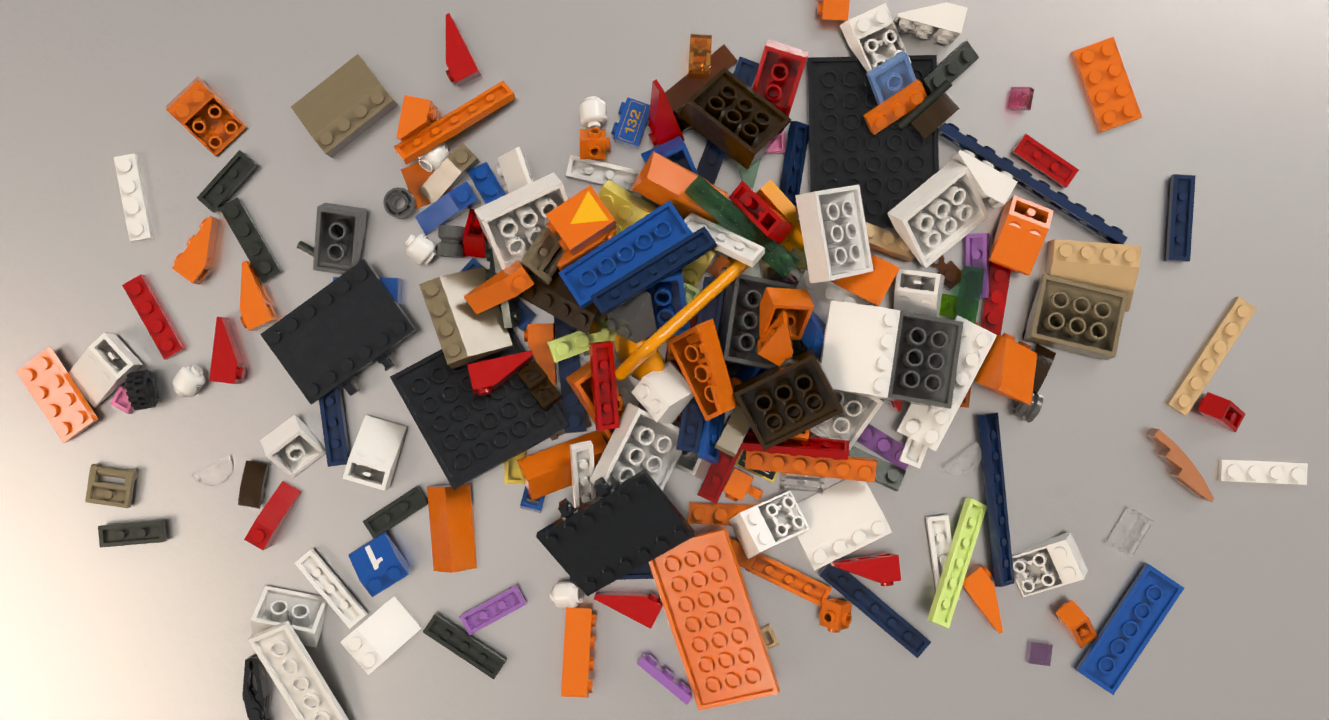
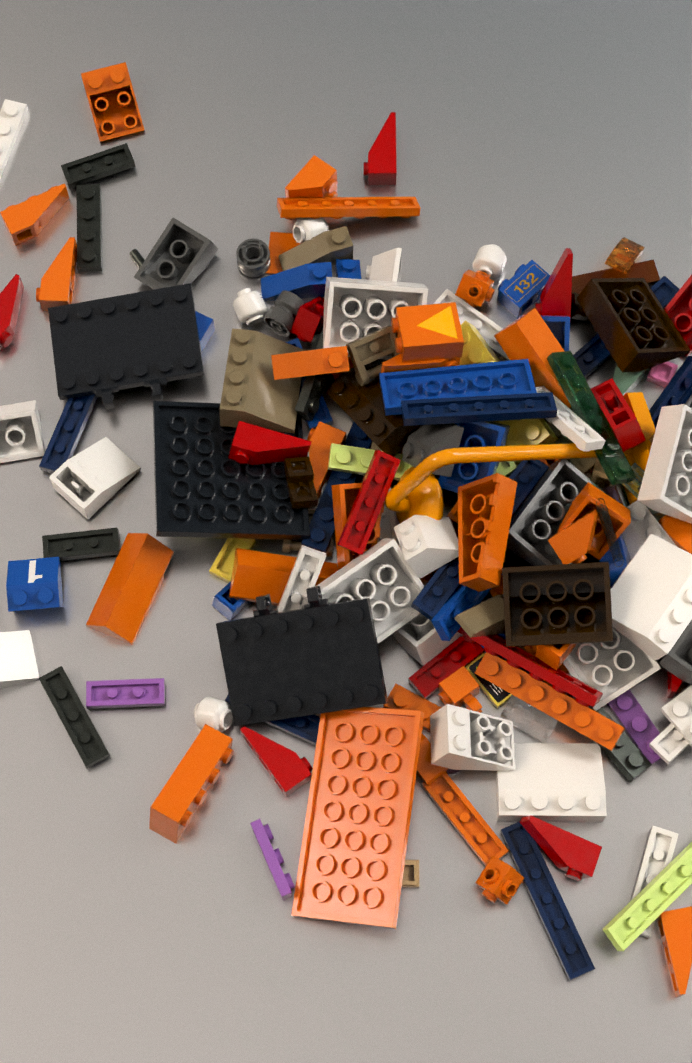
camera: 25 degrees right, 20 degrees down
dark tan slope [291,54,398,158] -> none
none -> pearl dark grey piece [596,498,624,567]

